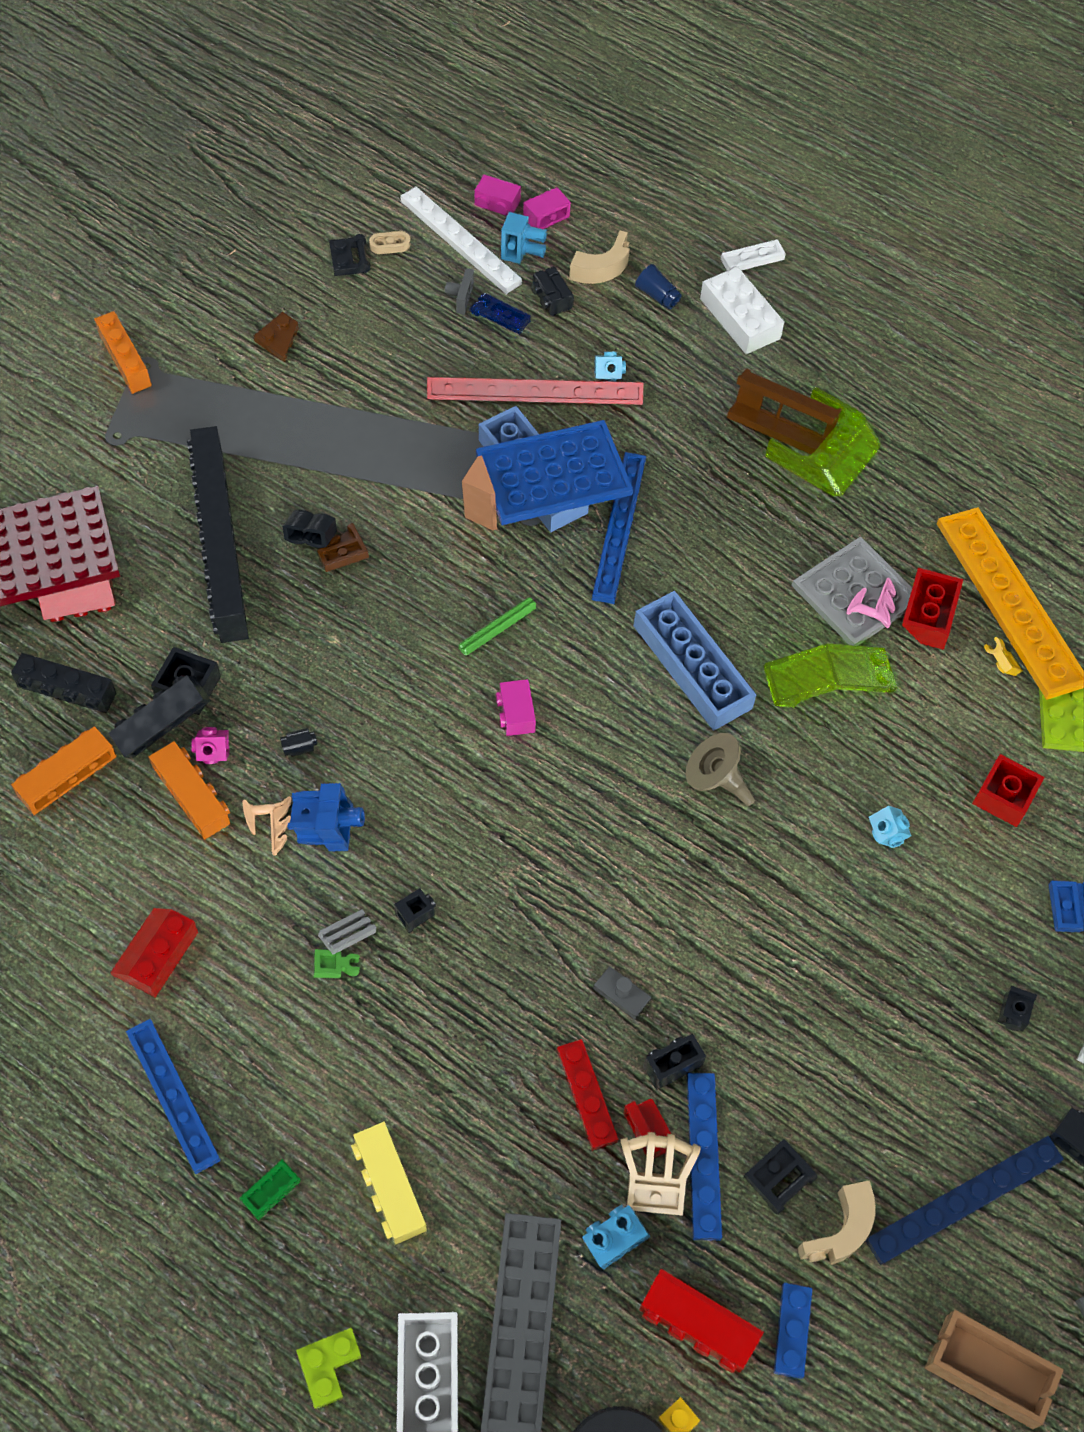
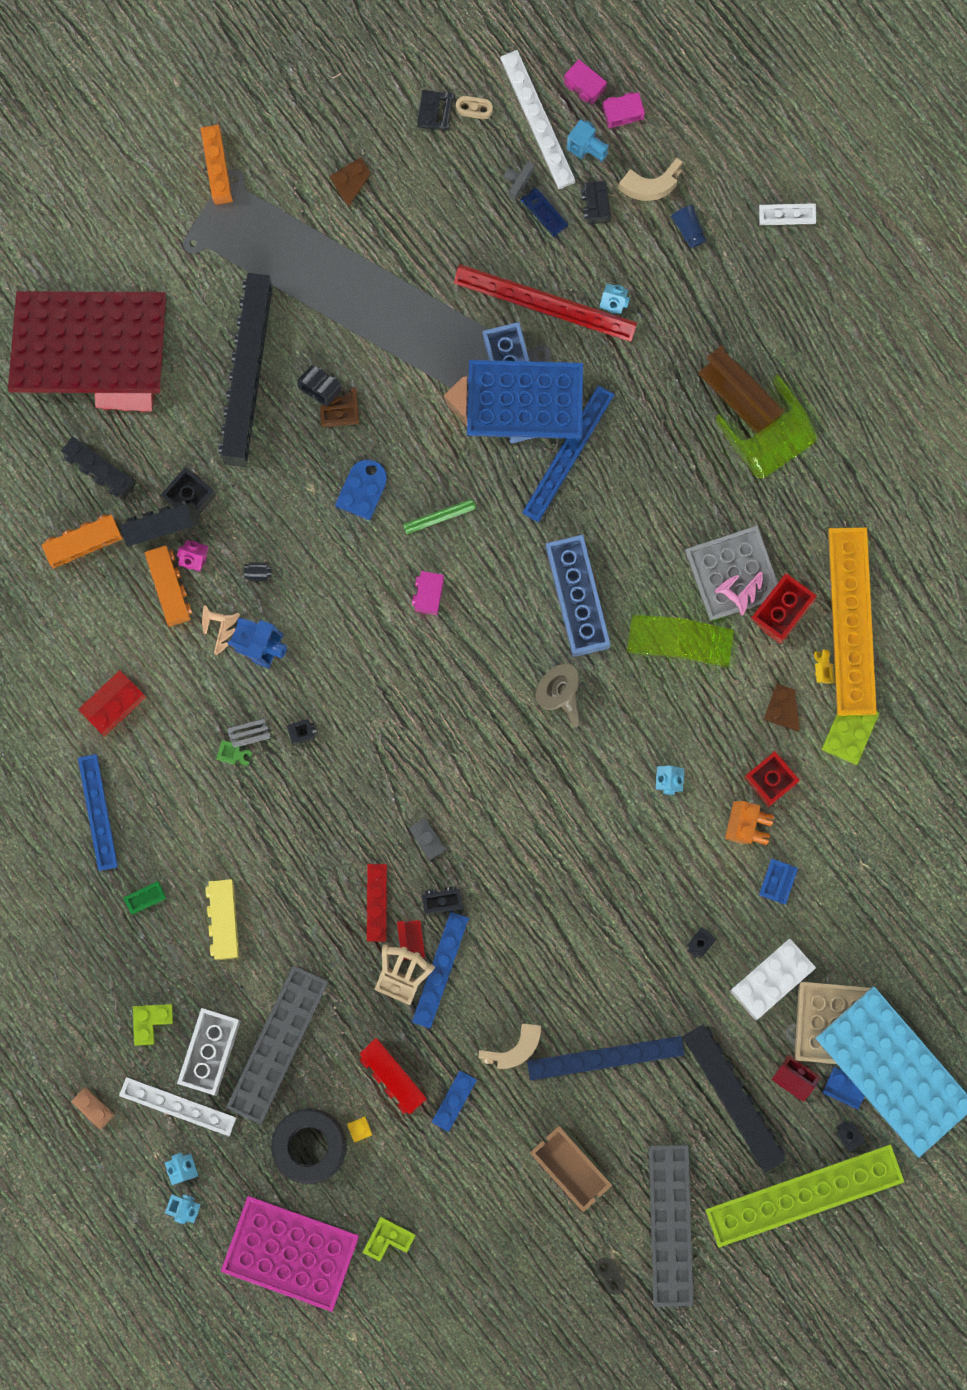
camera: 25 degrees right, 20 degrees up
dark azure brick [582,1205,650,1269] -> none
white brick [700,267,784,354] -> none
black plate [744,1139,818,1215] -> none
none -> blue plate [335,460,387,521]
none -> orange brick [725,801,774,845]
none -> reddish brown wing [763,683,800,732]

